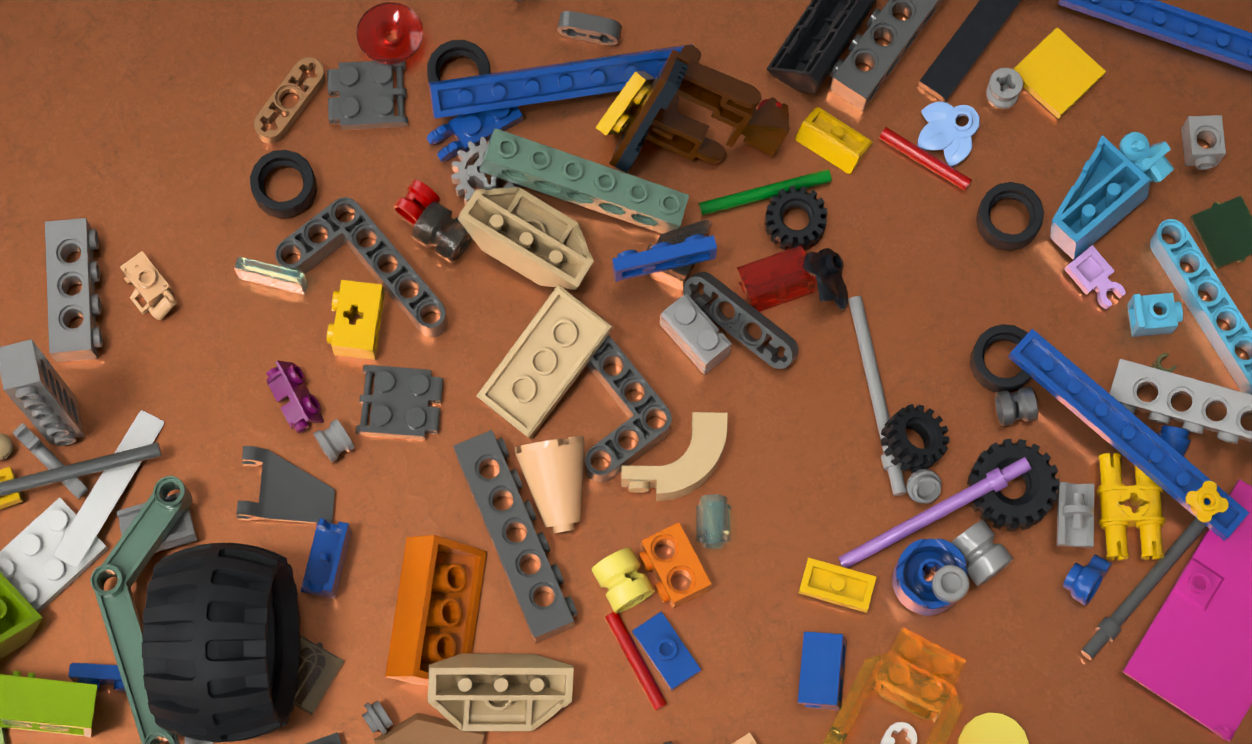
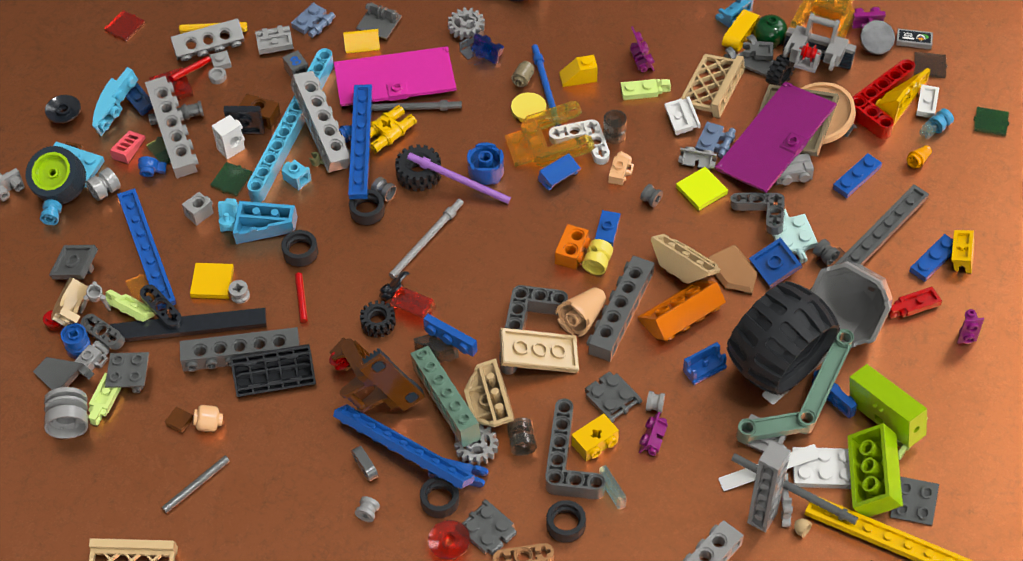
camera: 130 degrees left, 20 degrees down
light nougat piece [120,251,177,320] -> none
dark grey flag [236,446,335,524] -> none
light grey plate [362,700,393,735] -> none
red wheel [393,179,441,227] -> none
yellow plate [595,70,655,136] -> none
red bar [605,612,668,711] -> none
tan arch [621,412,728,501] -> none
light grey brick [660,293,732,375] -> none
dark grey beam [683,272,799,369] -> none
clear light blue brick [696,495,731,549] -> none
green bar [698,169,832,216] -> none
yellow slope [795,106,873,174] -> none
yellow plate [798,557,876,613] -> none
black tyre [881,404,949,473] -> none
light grey plate [906,469,942,503] -> none
light blue plate [917,102,980,167] -> none
light grey tile [932,565,969,603] -> none
light grey wheel [951,520,1014,587] -> none
light grey hips [1056,482,1095,548] -> none
blue piece [1063,554,1112,606] -> none
lavender plate [1064,245,1126,309] -> none
yellow plate [1185,481,1228,523] -> none

